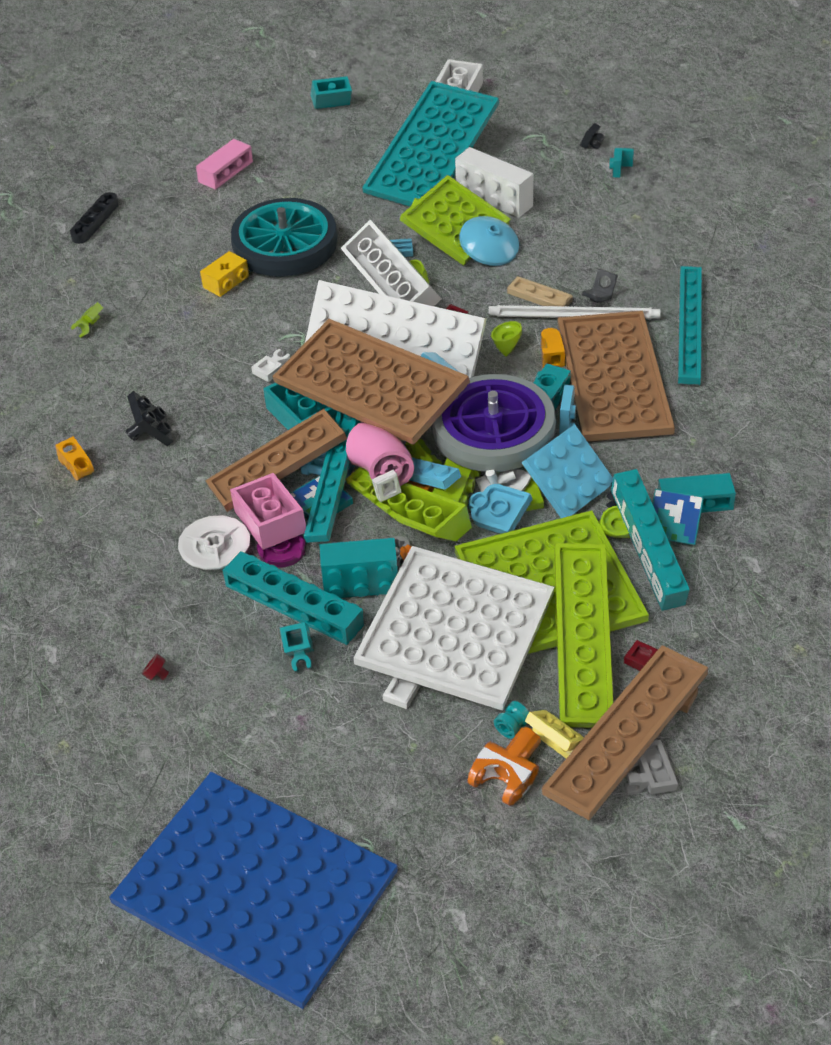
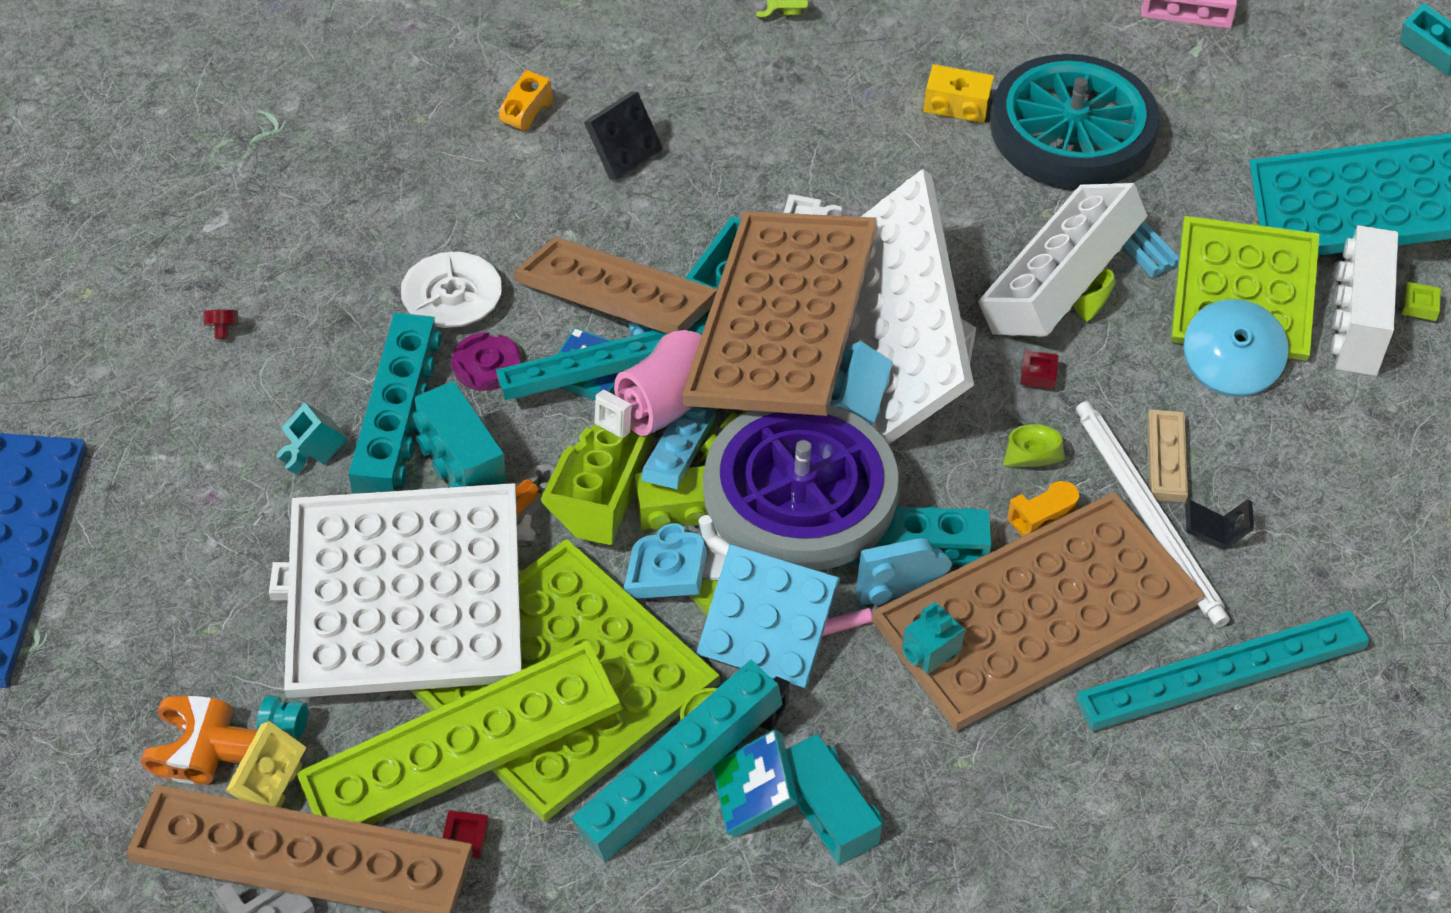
camera: 60 degrees right, 5 degrees up
bright pink brick [230,473,306,550] -> none
none -> teal brick [902,601,965,675]

